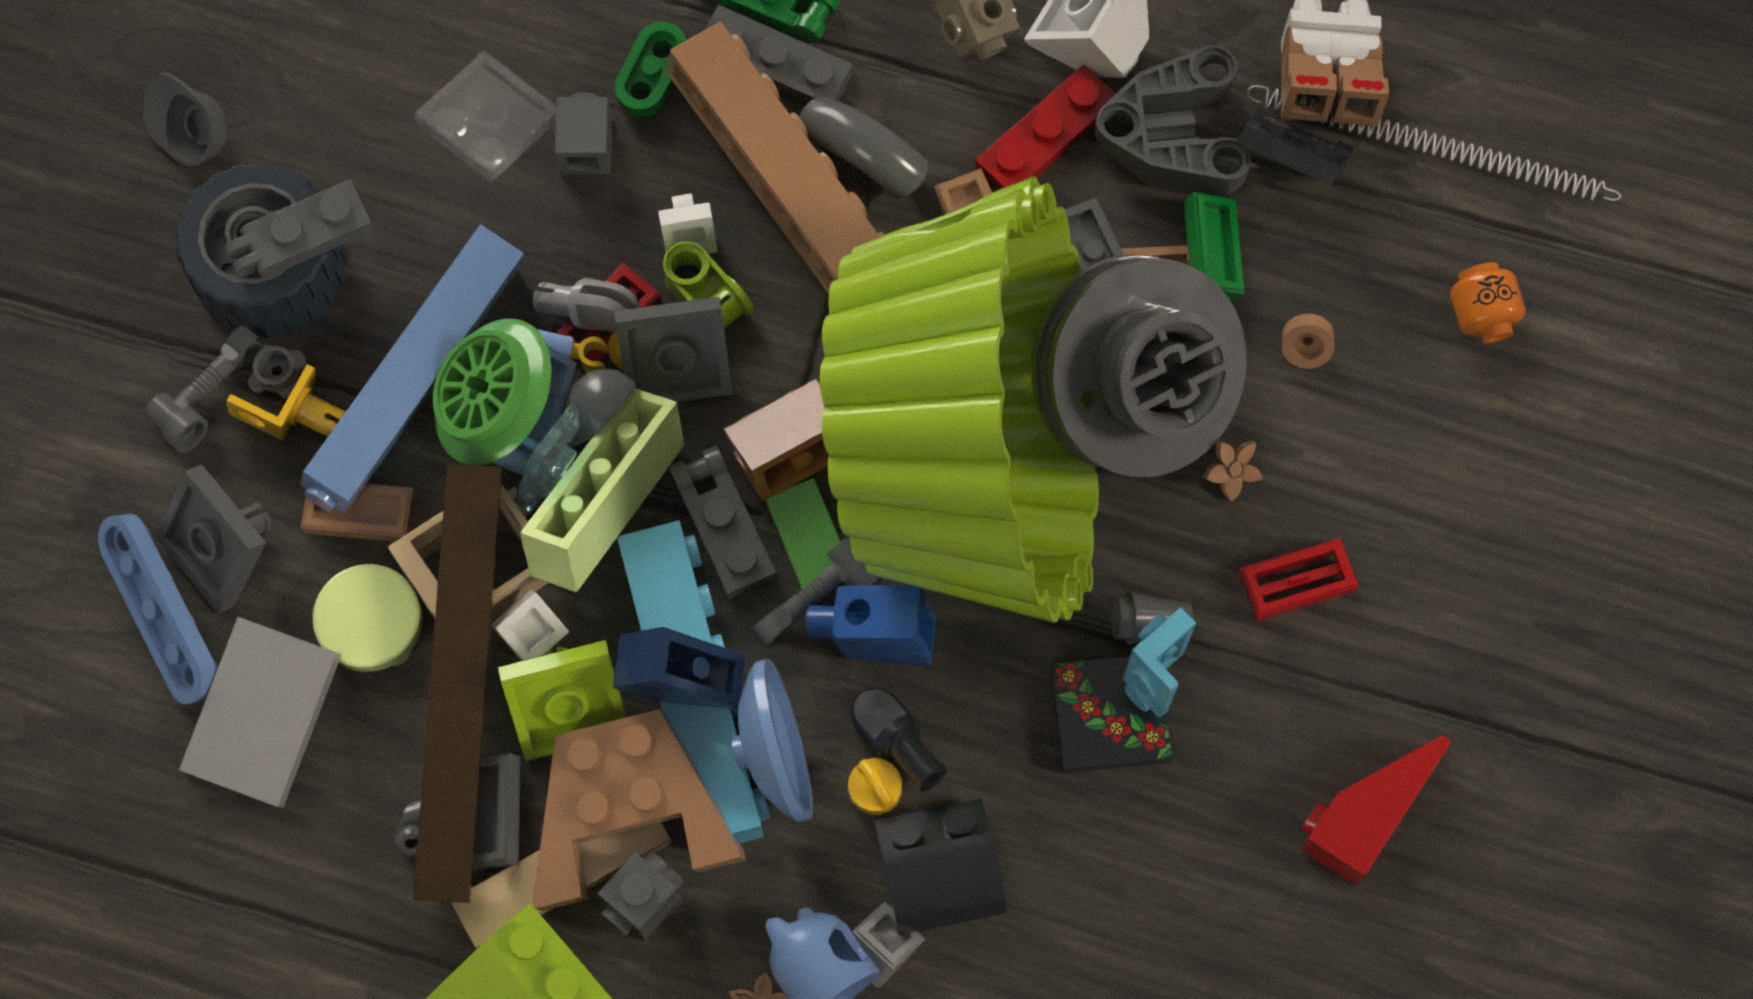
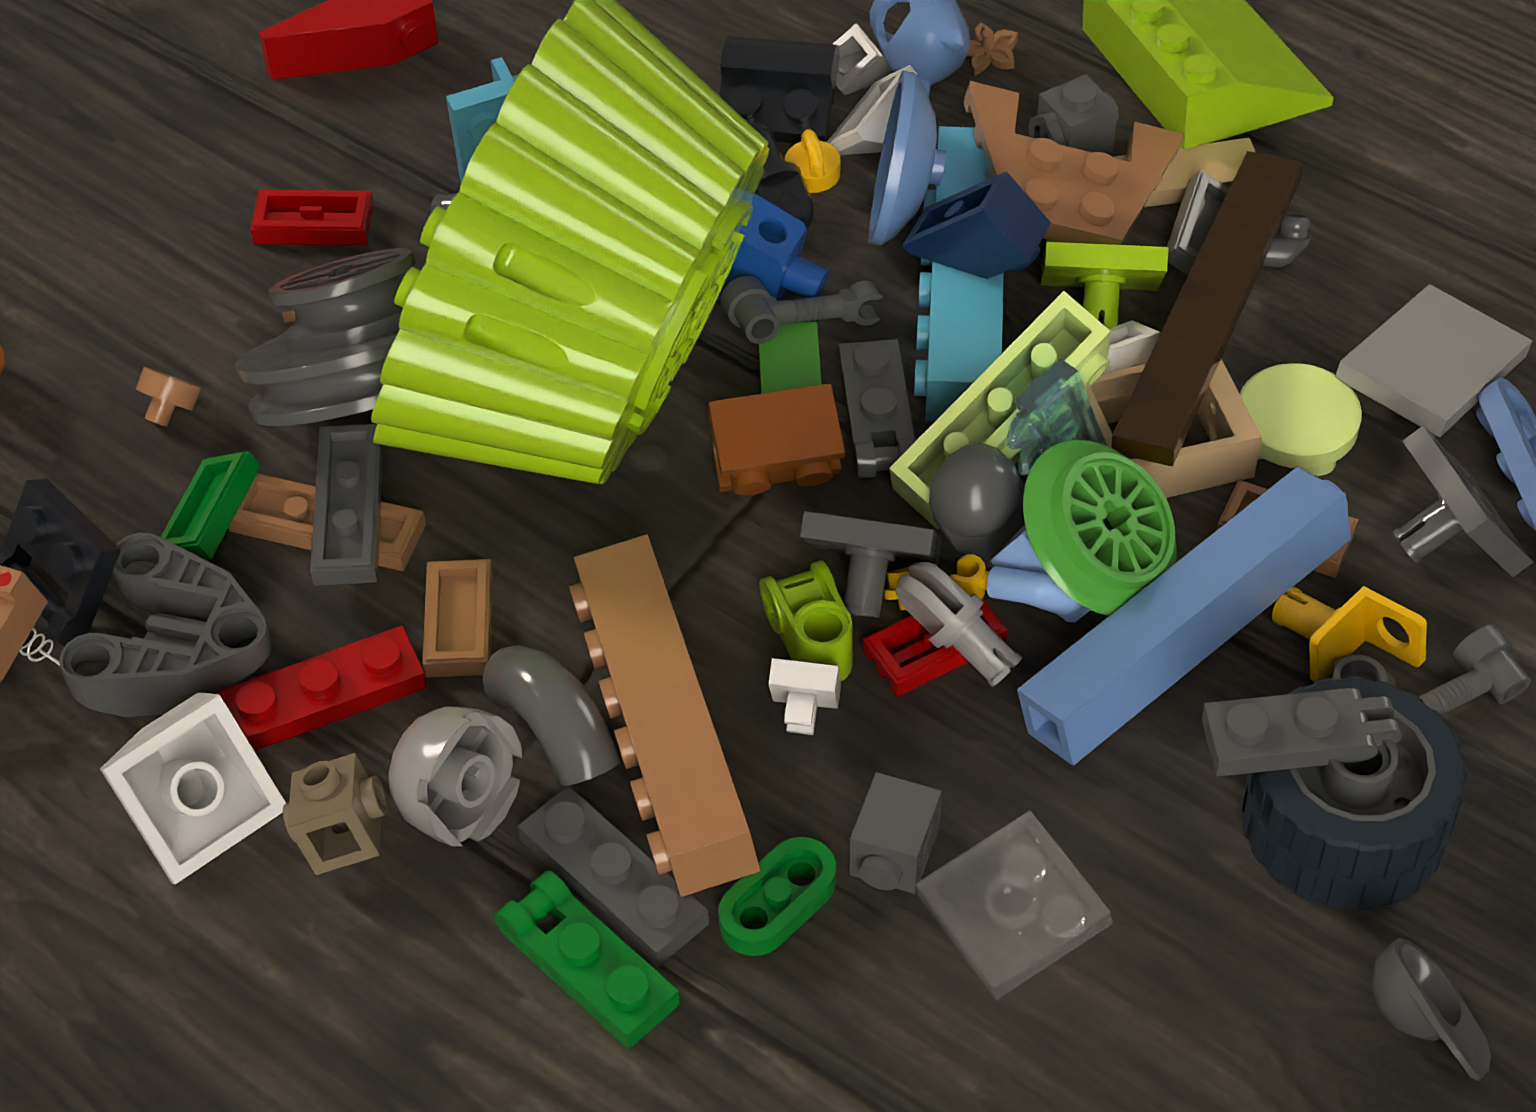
camera: 160 degrees left, 20 degrees down
none -> light grey cylinder [388,707,522,847]
none -> white slope [827,65,917,155]

